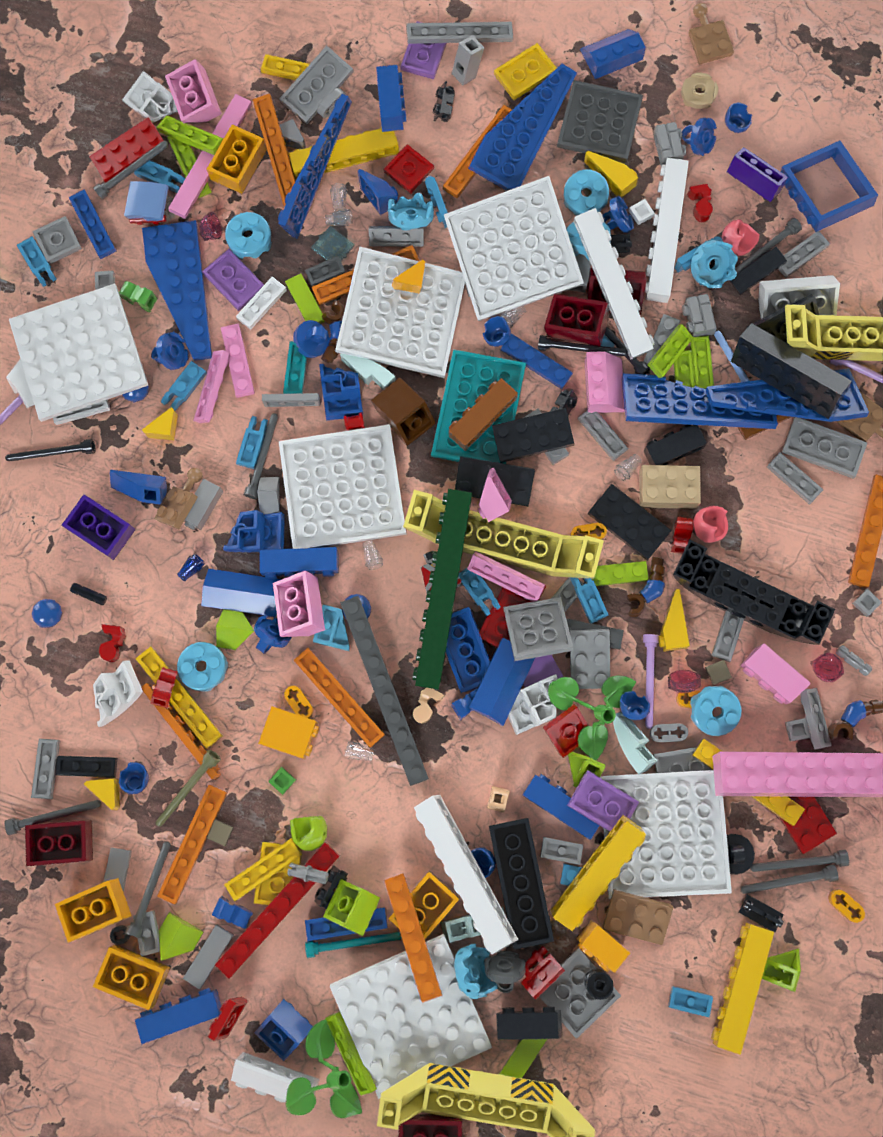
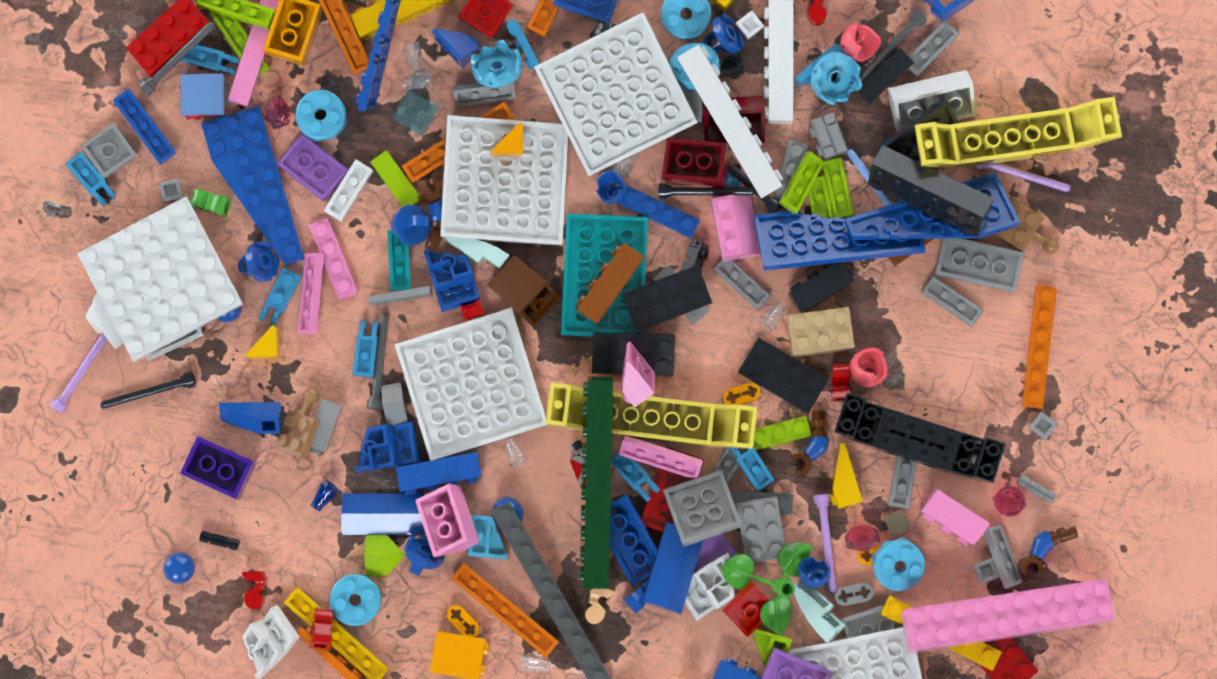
camera: 10 degrees left, 5 degrees up
dark grey plate [305,256,346,287] -> none

